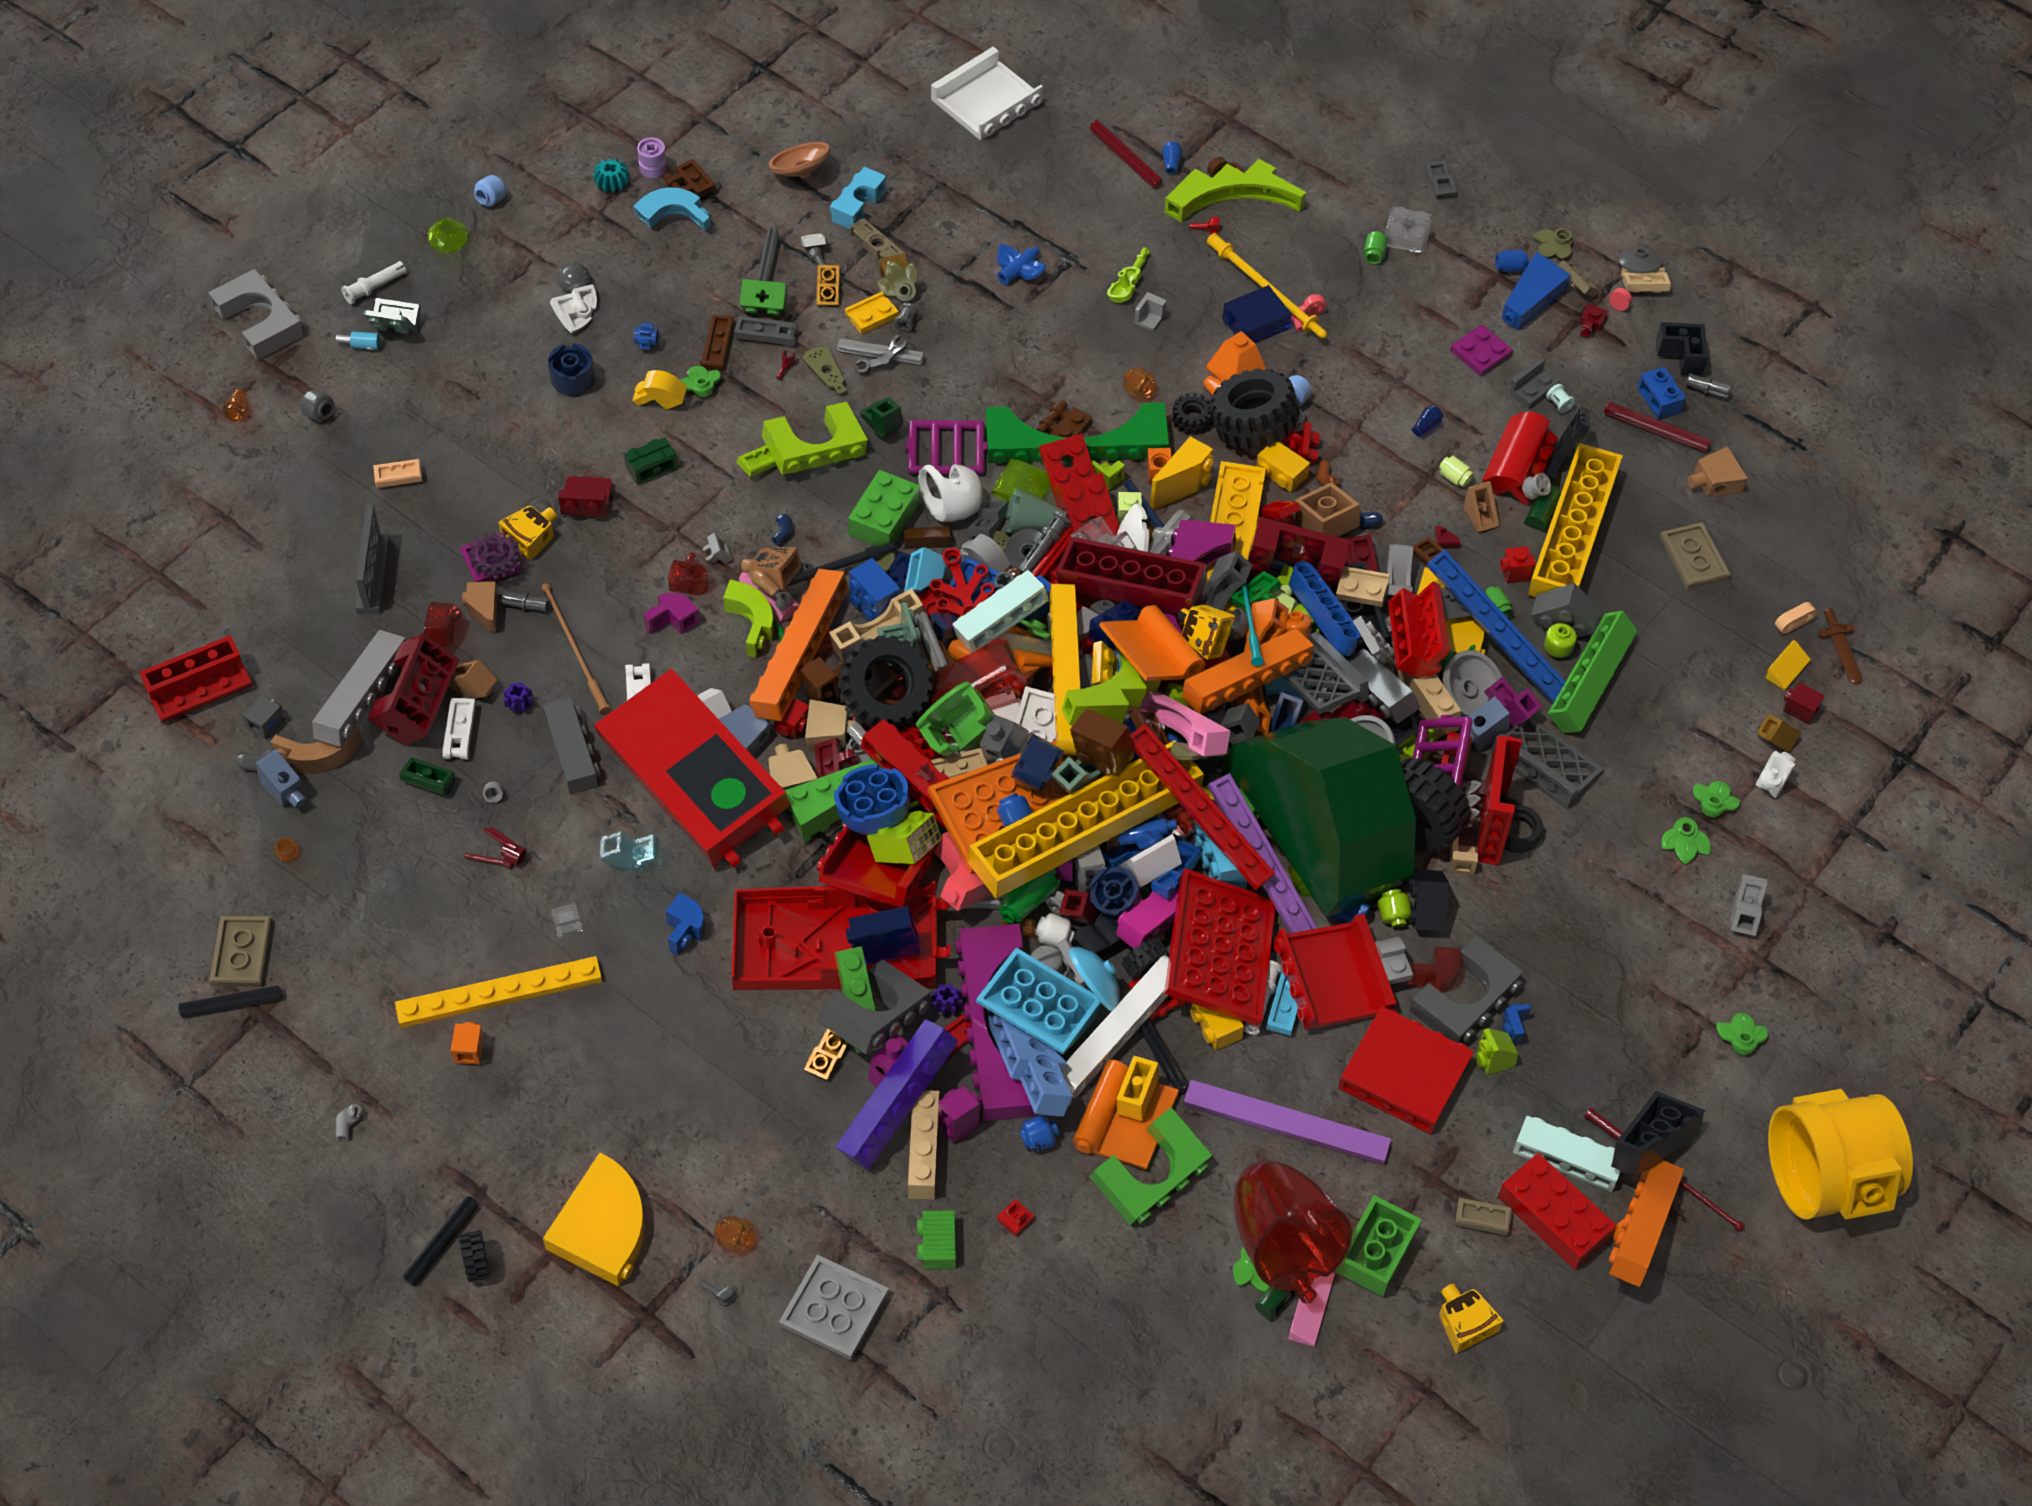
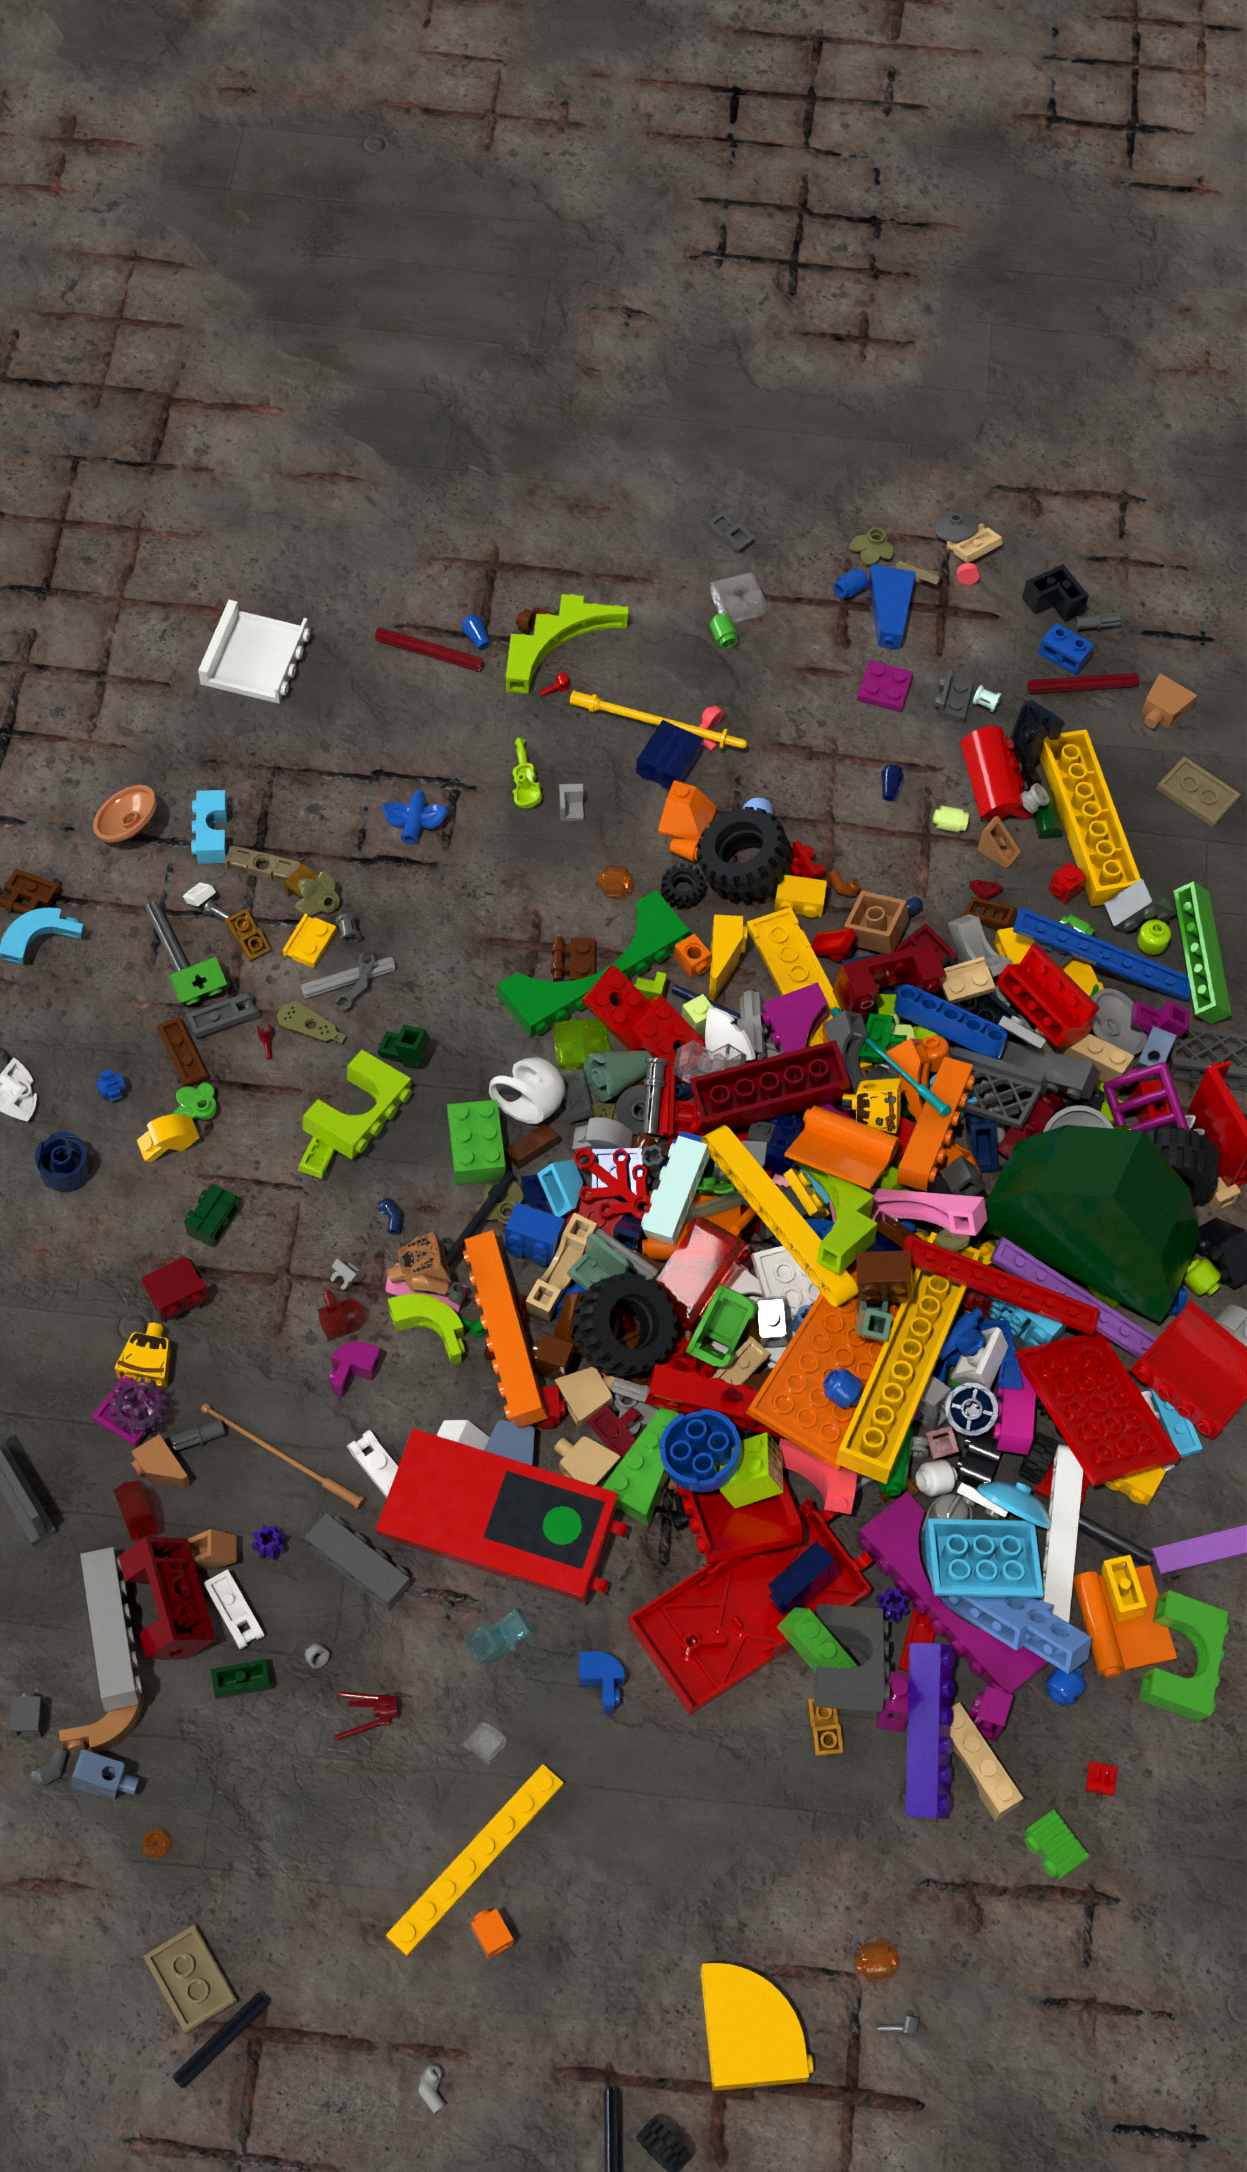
camera: 35 degrees left, 5 degrees up
light grey plate [779,1255,889,1360] -> none
magenta bar [906,420,987,475] -> none
dark blue brick [1011,733,1064,792] -> none
dark red plate [1579,304,1608,338] -> none

